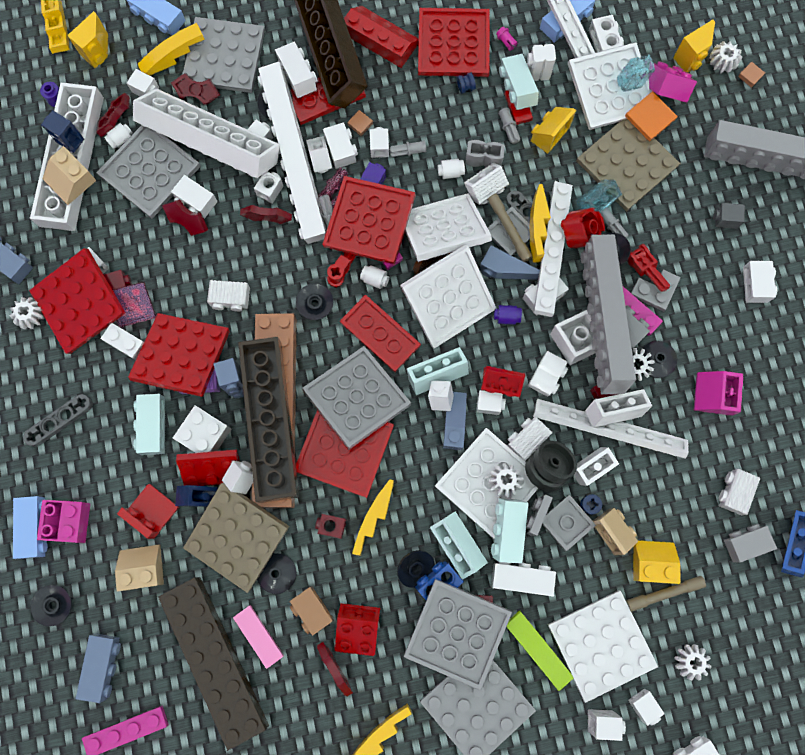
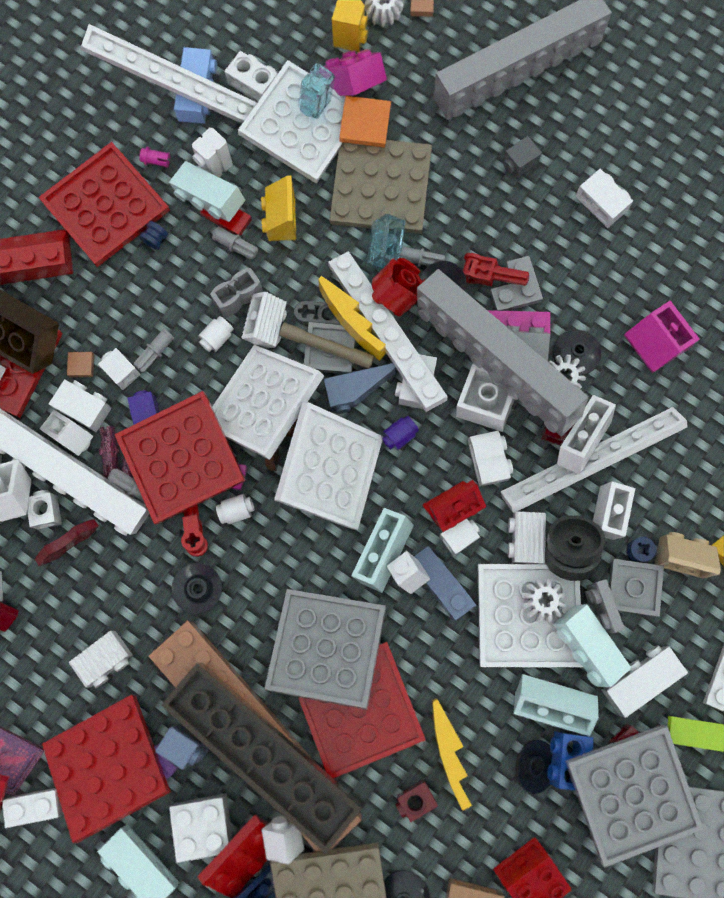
camera: 40 degrees left, 0 degrees up
red plate [340,294,421,373] -> none

